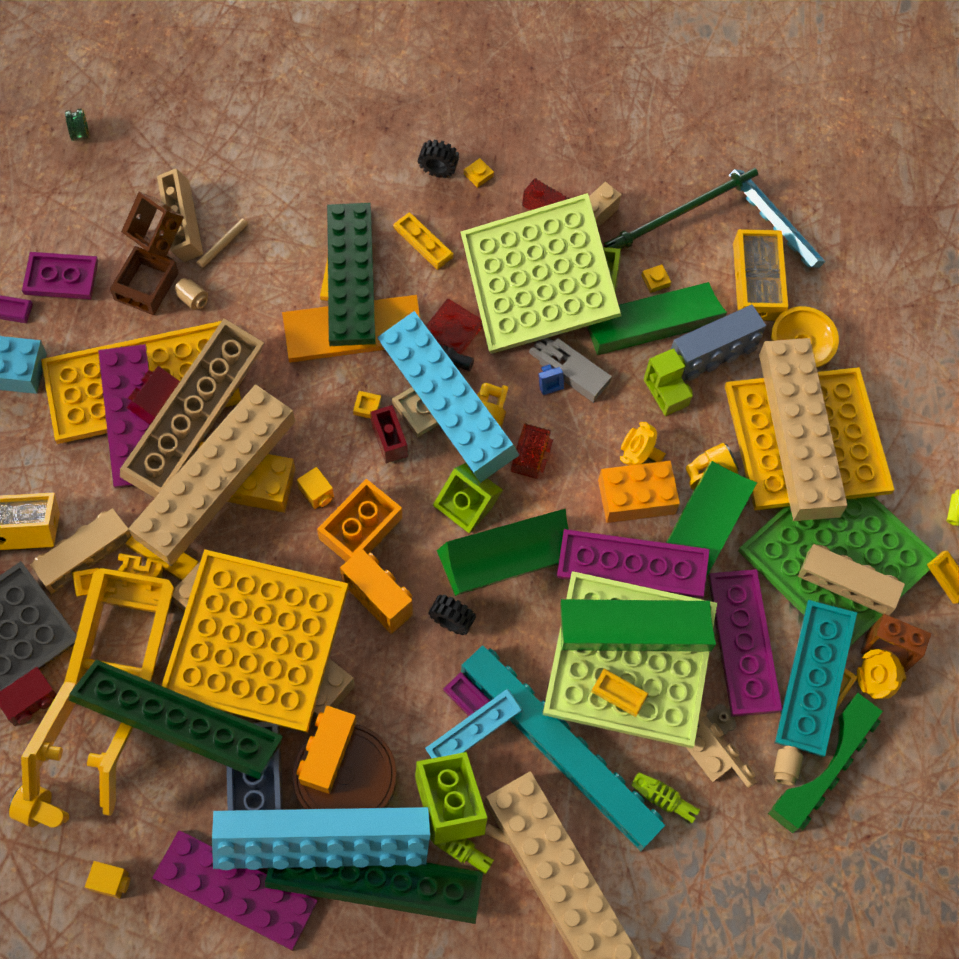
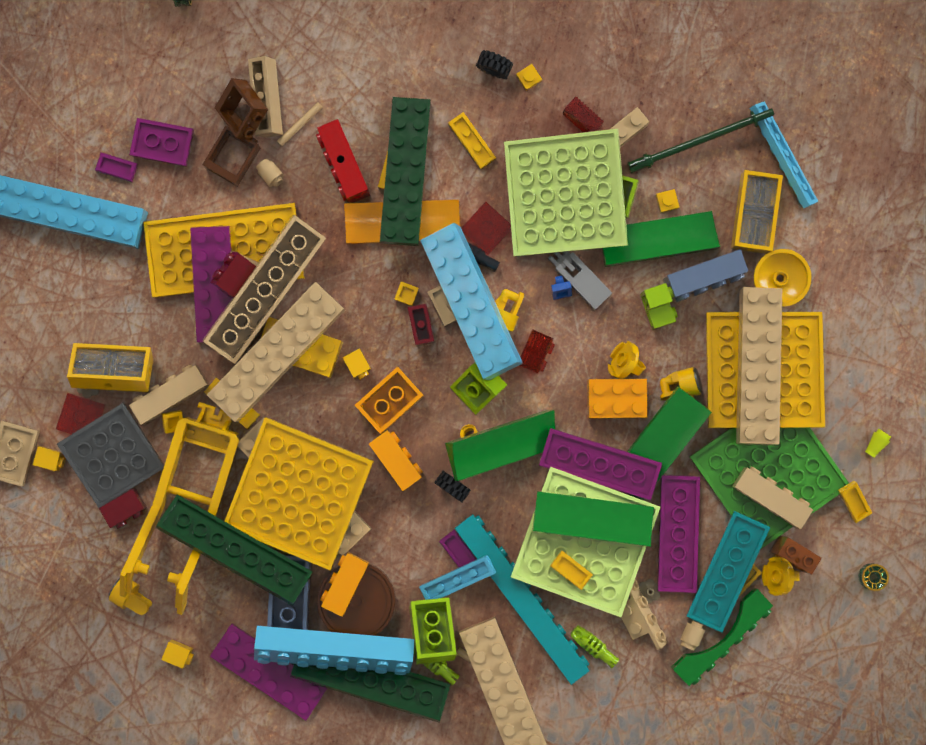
camera: 15 degrees right, 20 degrees up
none -> red brick [316,119,370,203]

